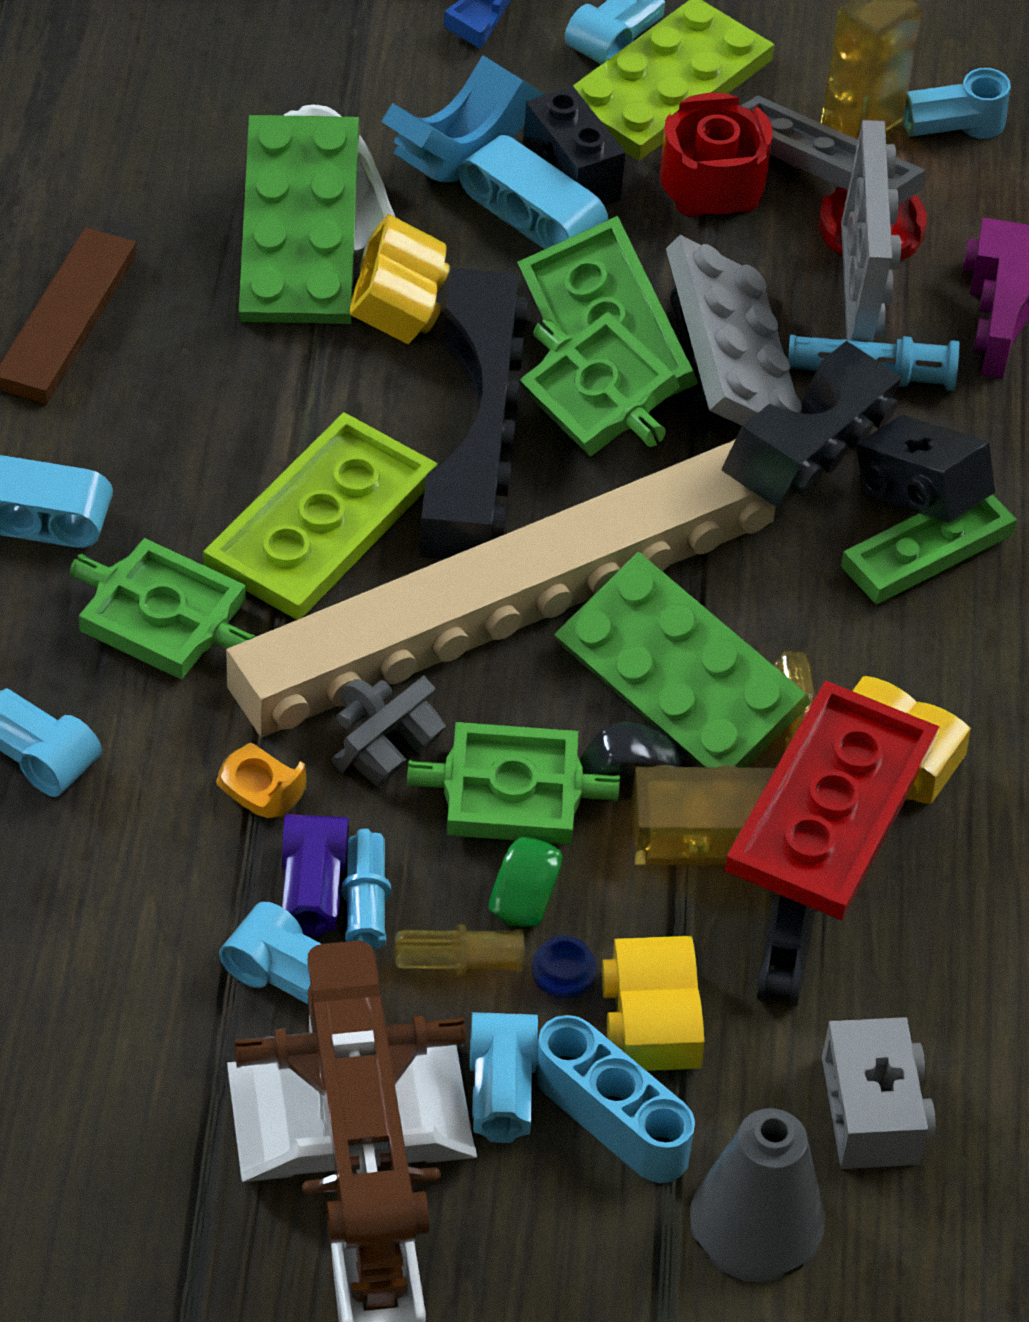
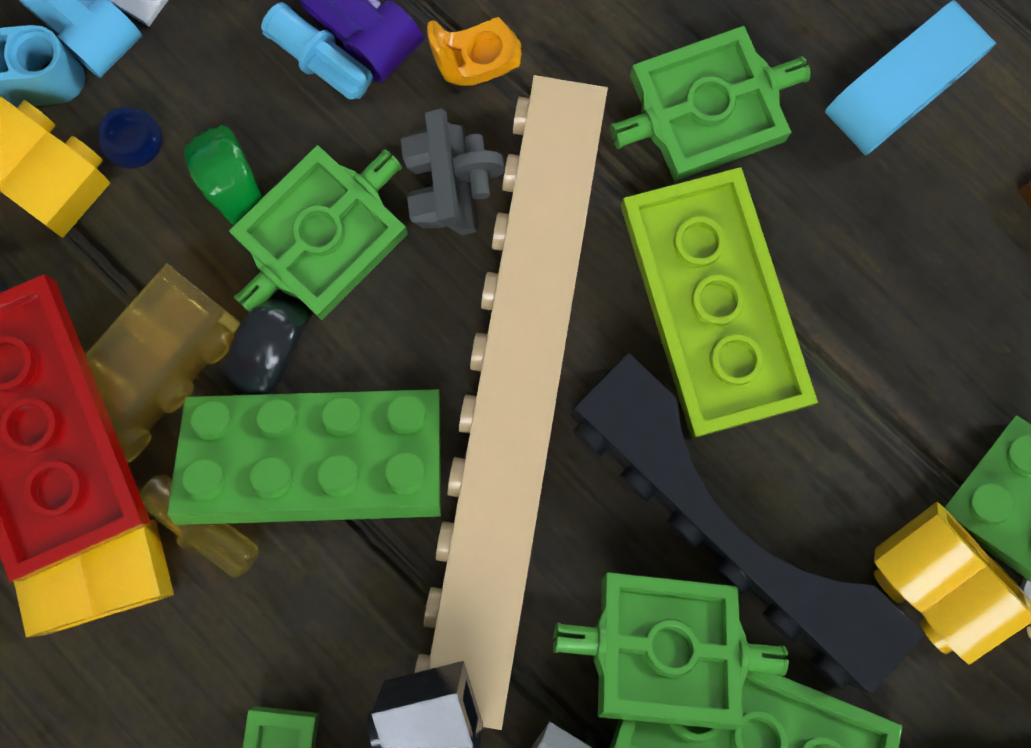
camera: 130 degrees right, 30 degrees up
clear yellow axle [394,924,525,976] -> none

